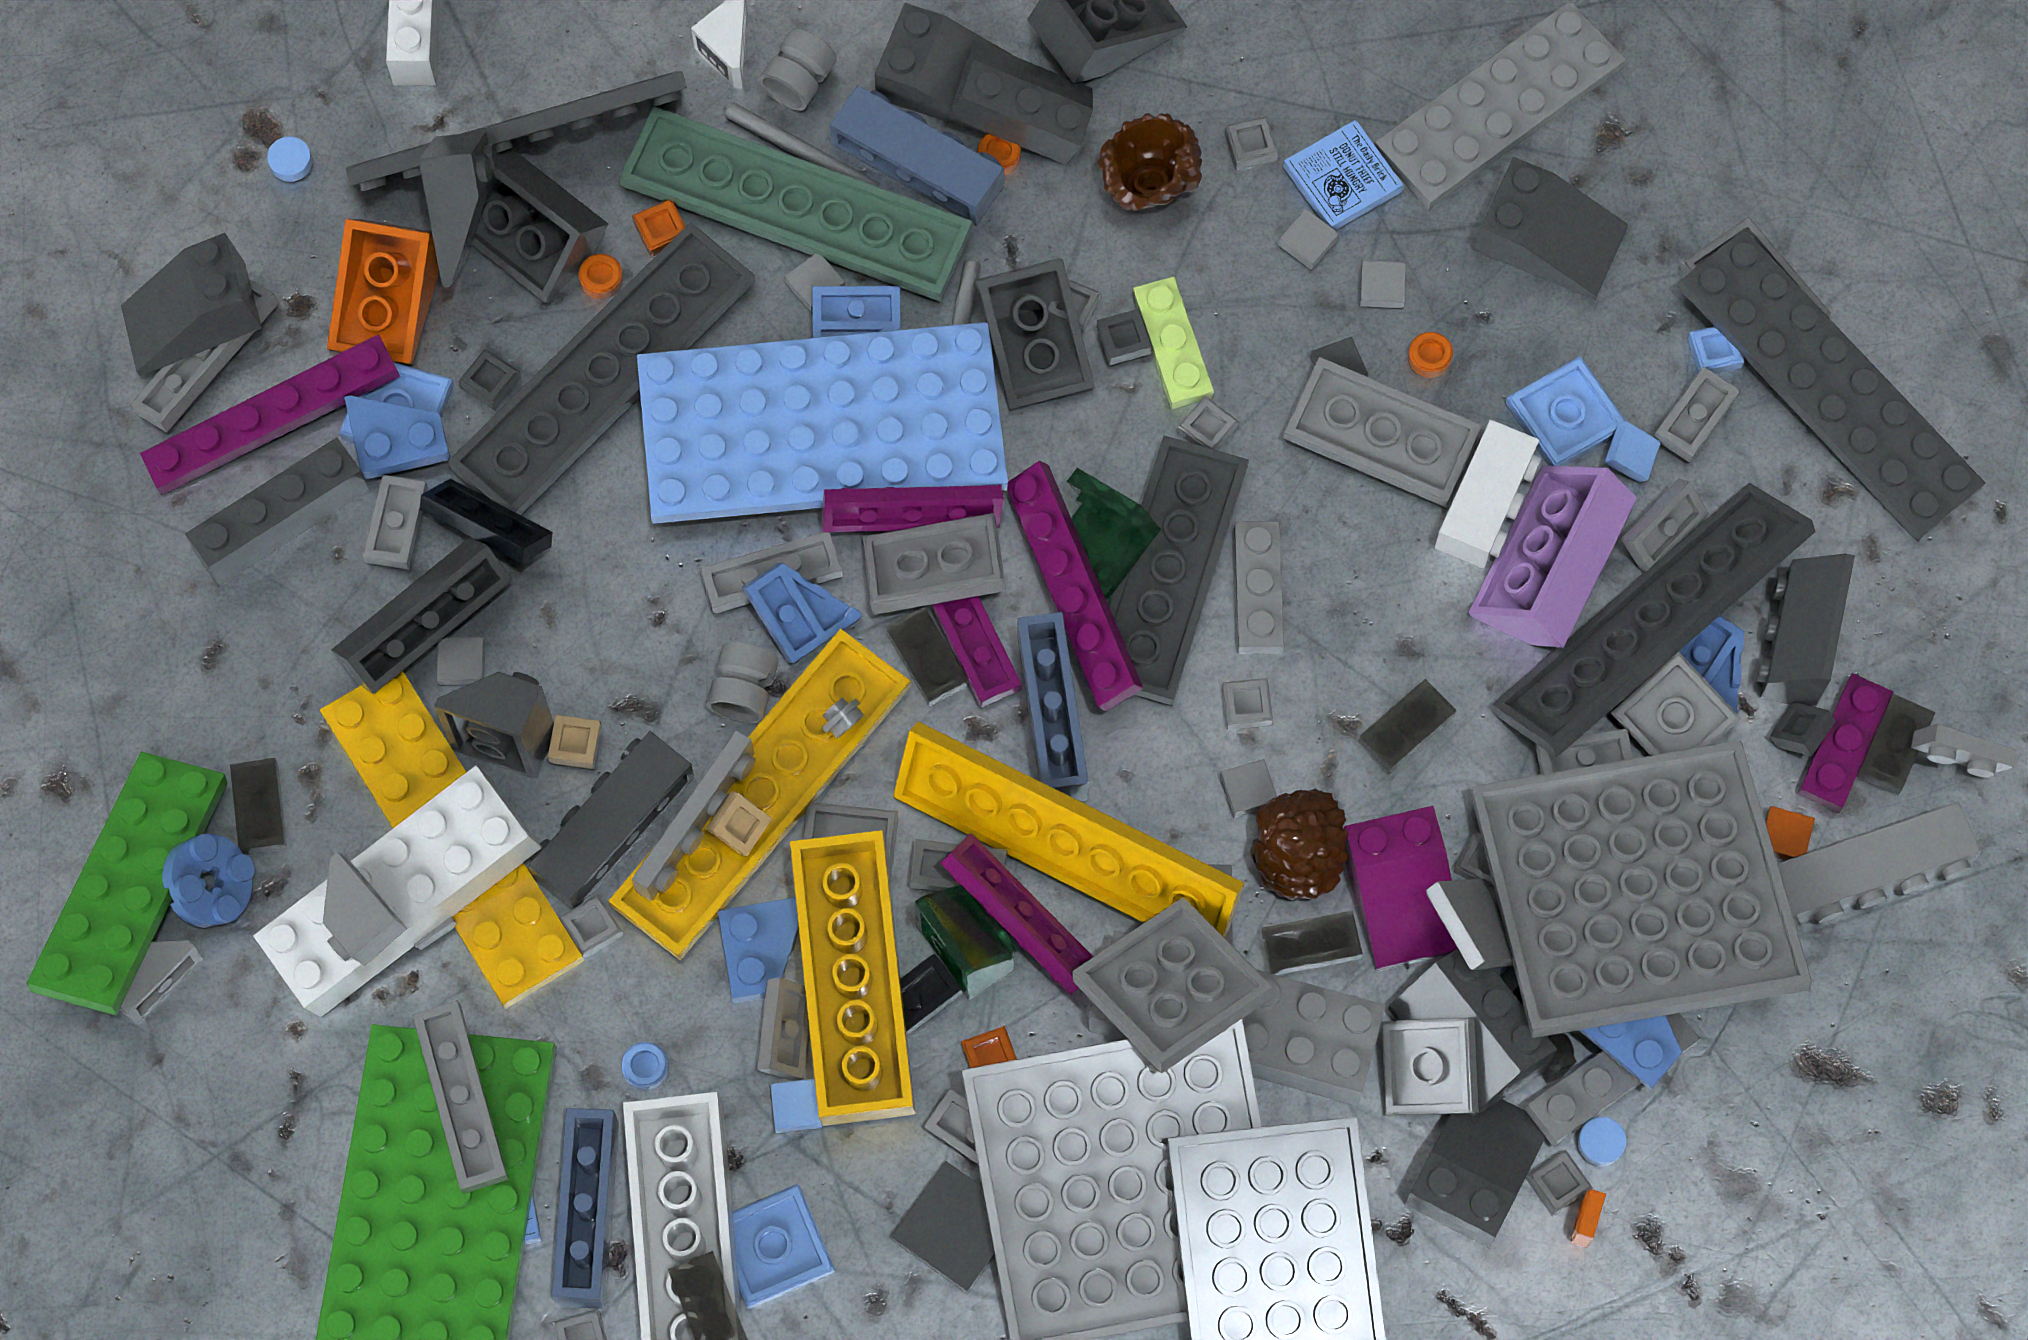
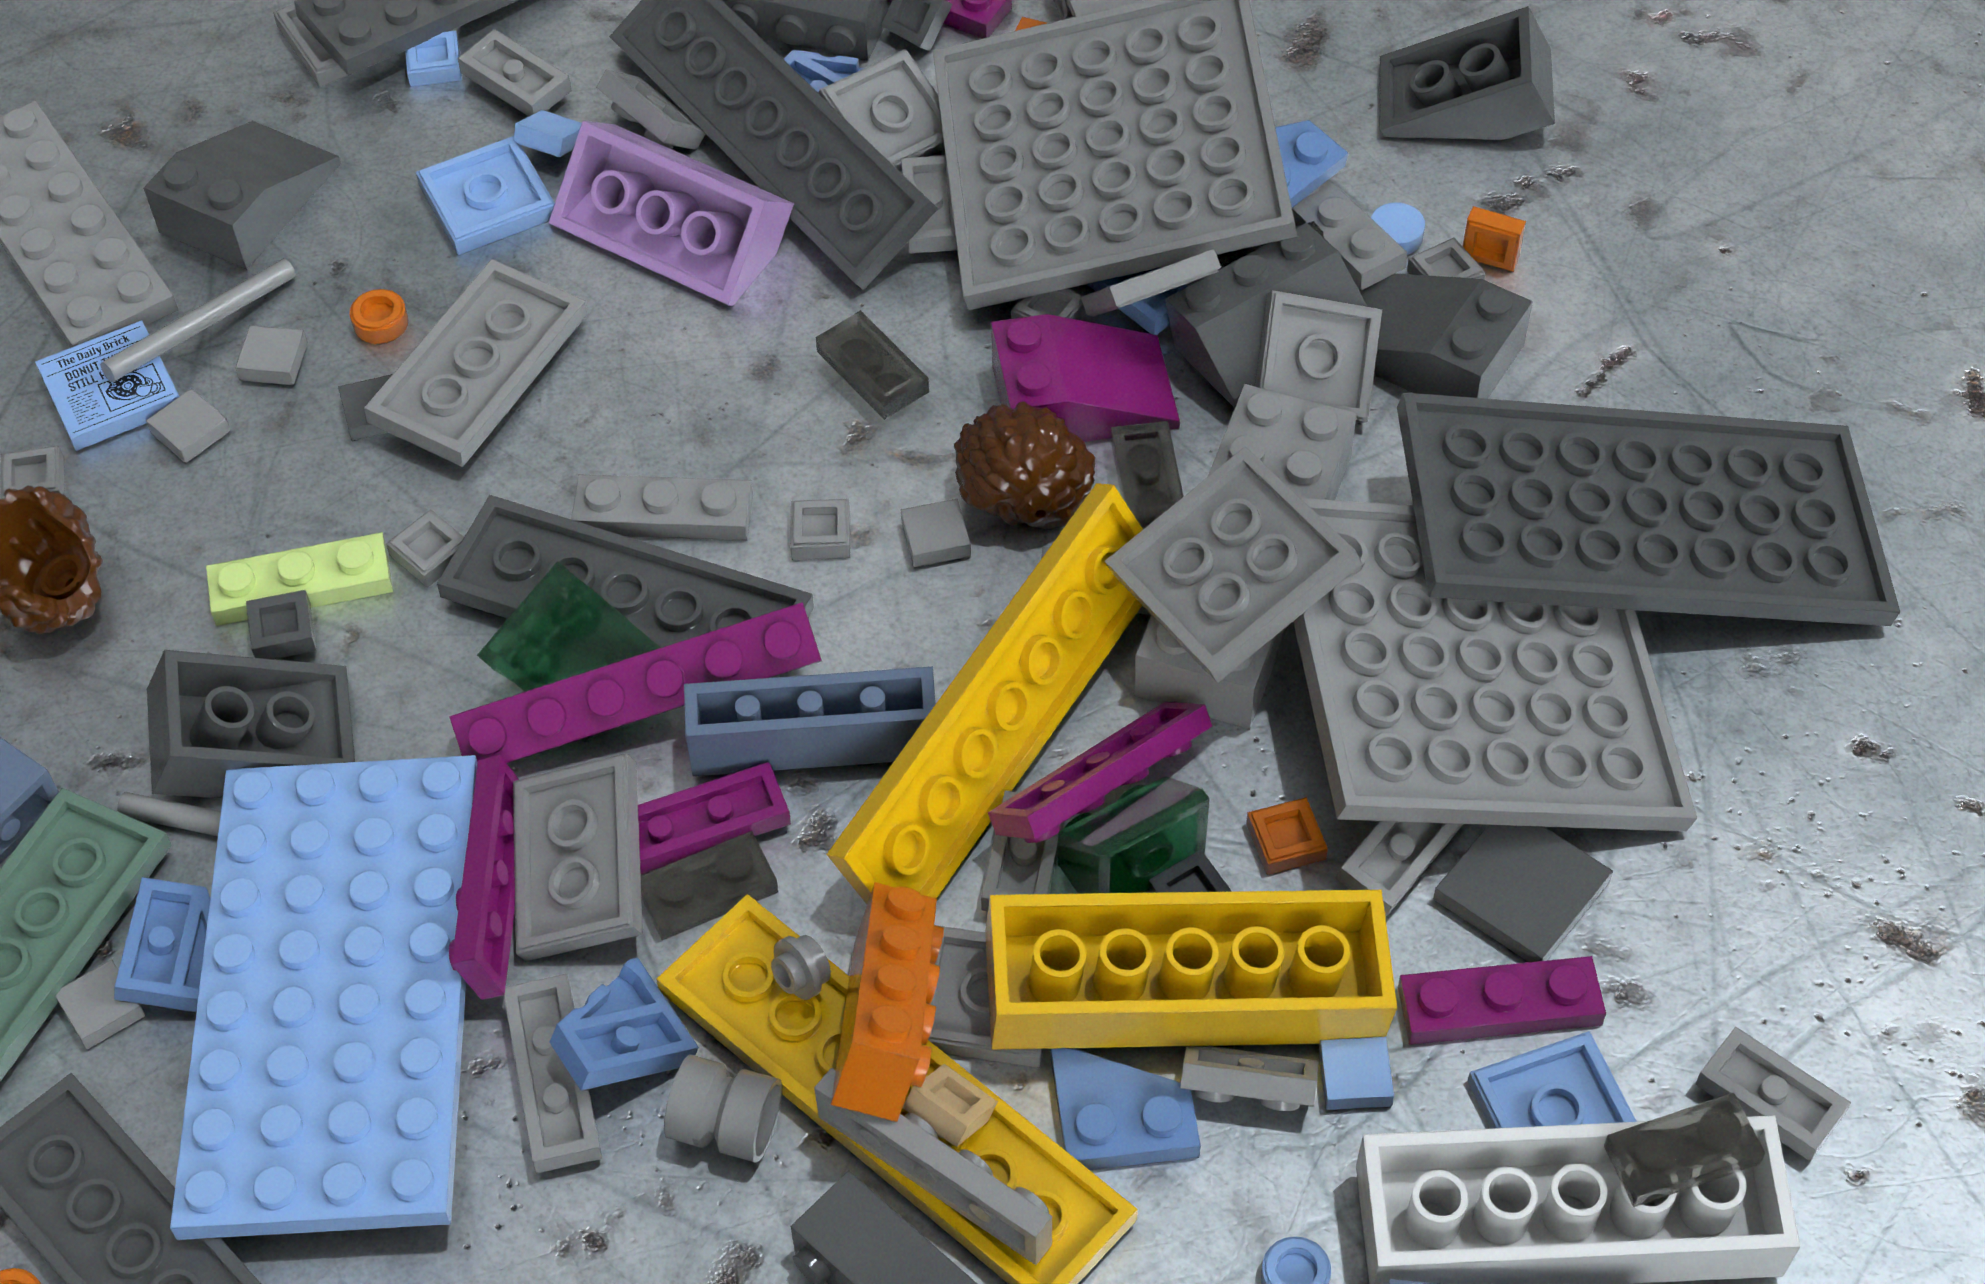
camera: 85 degrees left, 15 degrees down
white brick [1435,419,1542,569] -> none
none -> light grey bar [100,258,296,382]
none -> orange brick [831,882,944,1122]
none -> dark grey slope [1380,6,1555,140]
none -> magenta plate [1398,956,1606,1045]

